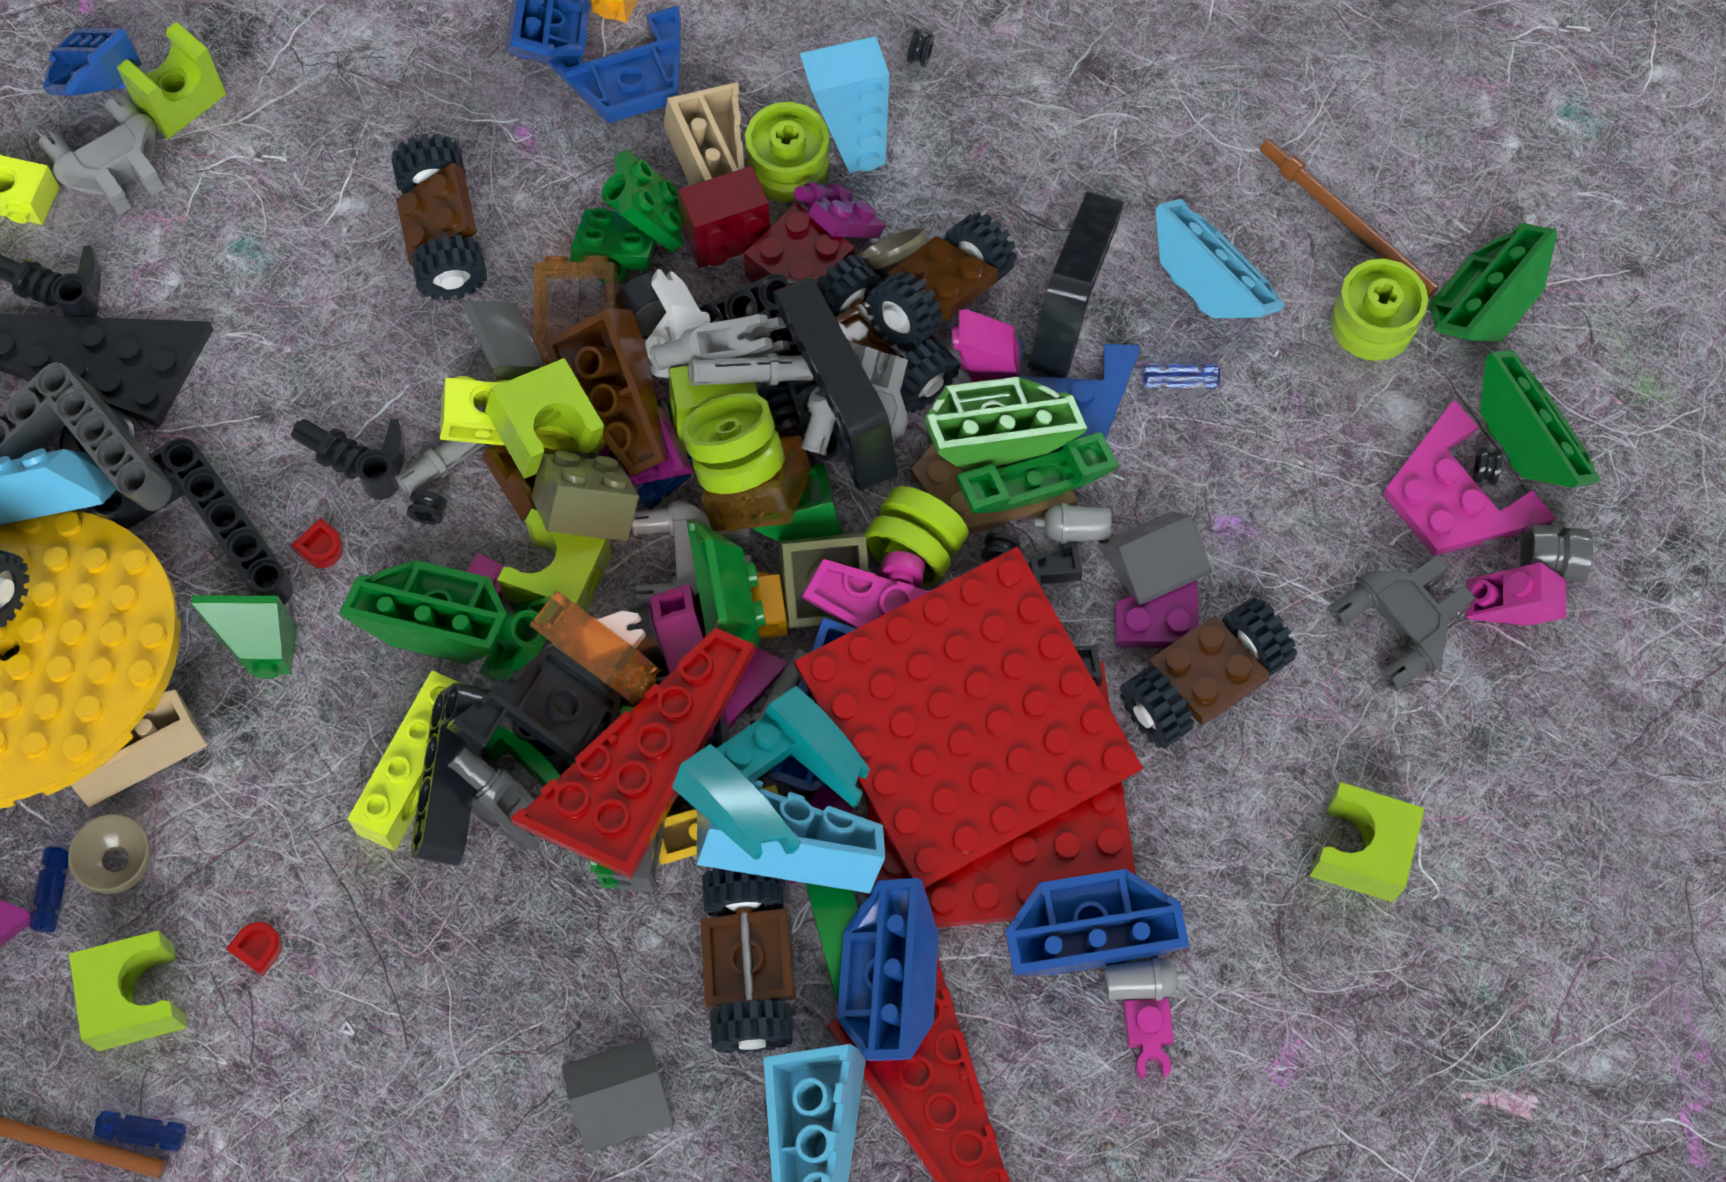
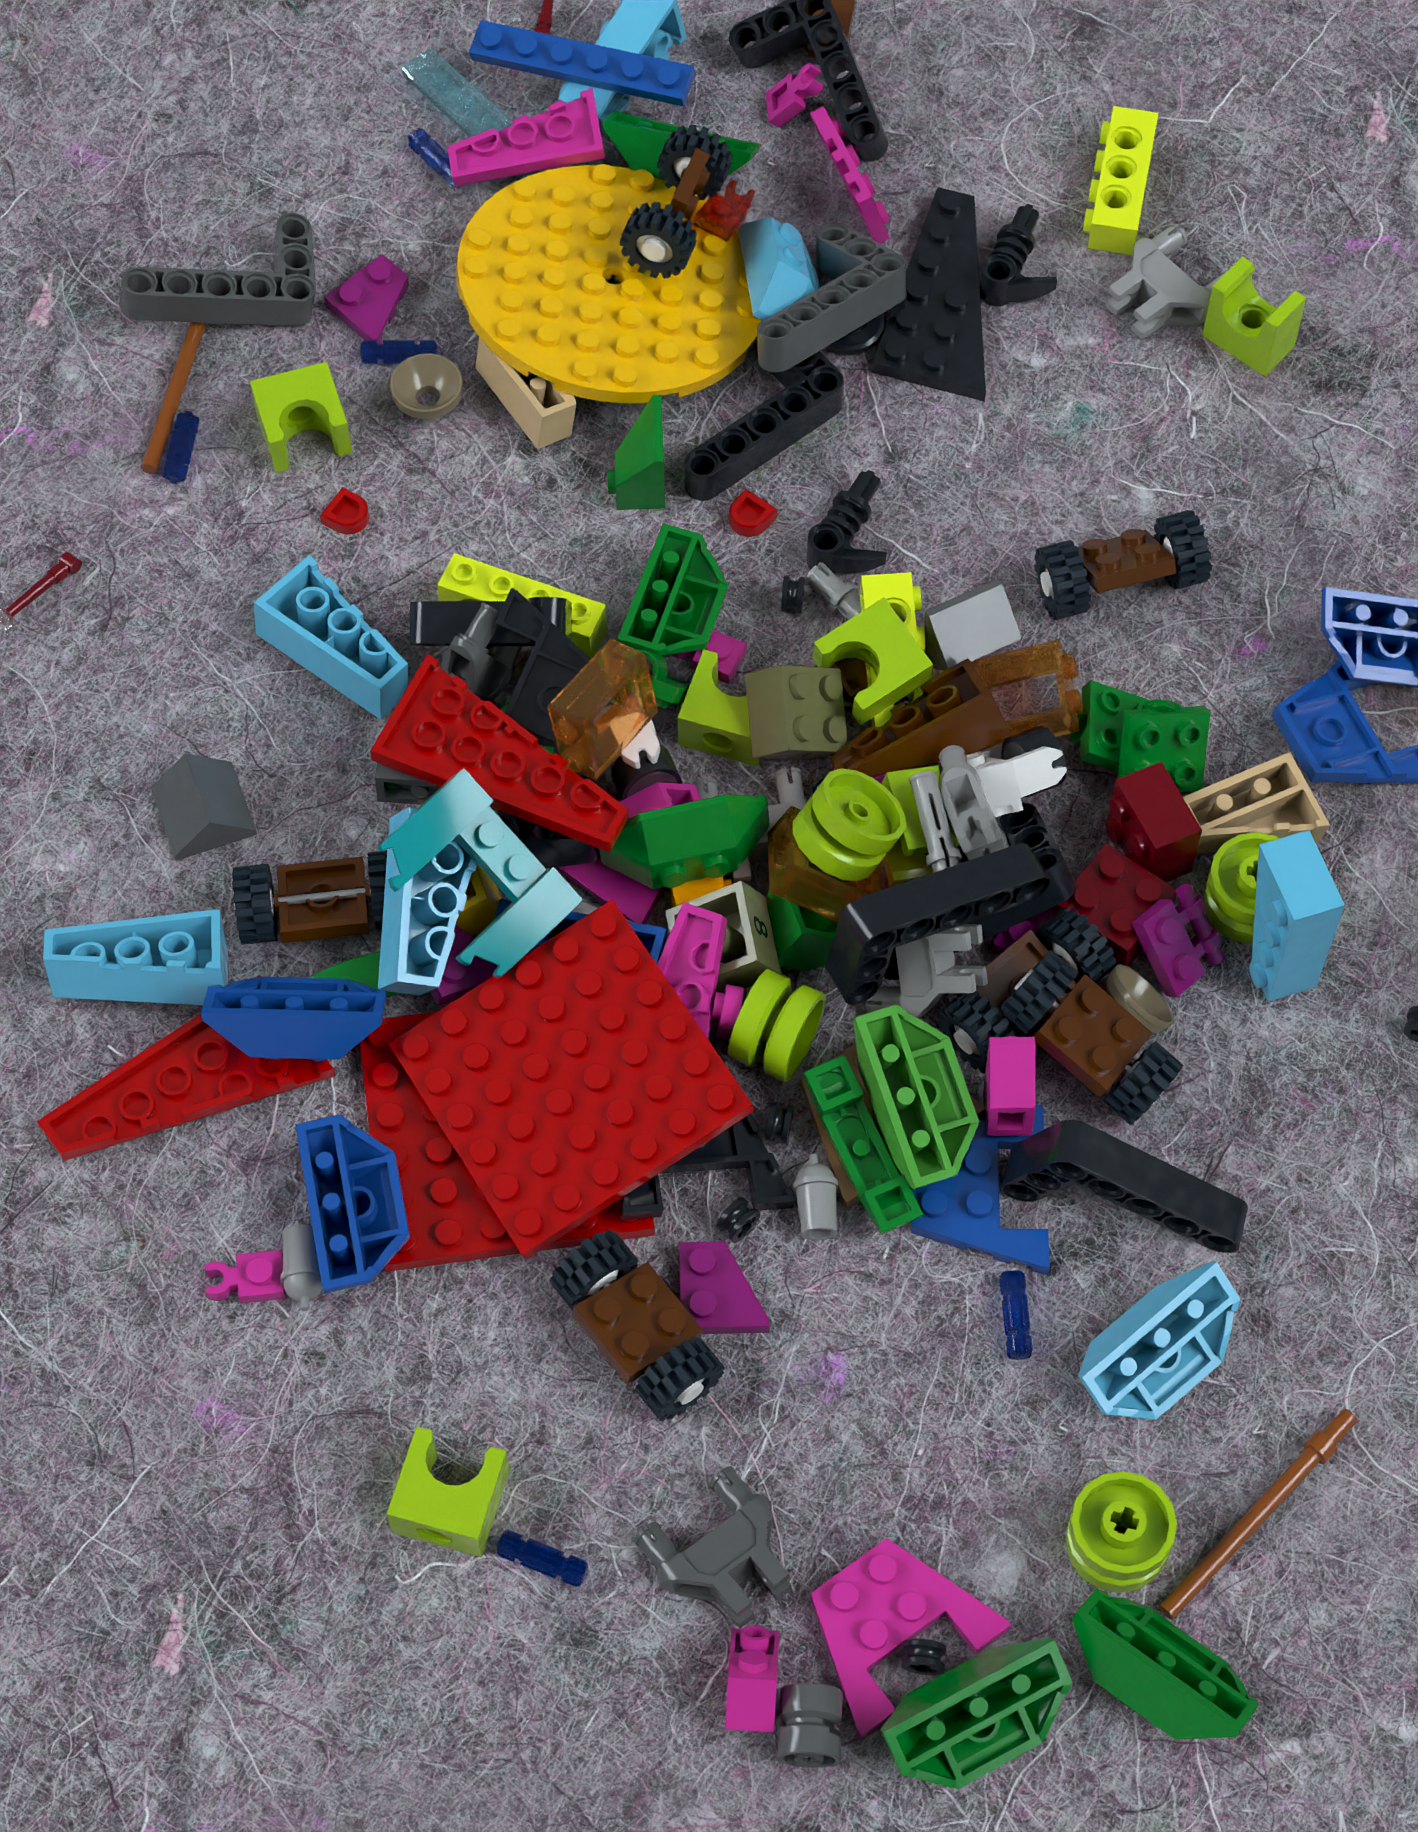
camera: 90 degrees right, 5 degrees down
blue wedge [43,28,142,96] -> none
dark grey slope [1099,512,1211,606] -> none
none -> medium azure wedge [254,555,408,720]
none -> clear blue axle [496,1530,588,1587]
none -> black bush [716,1197,761,1243]

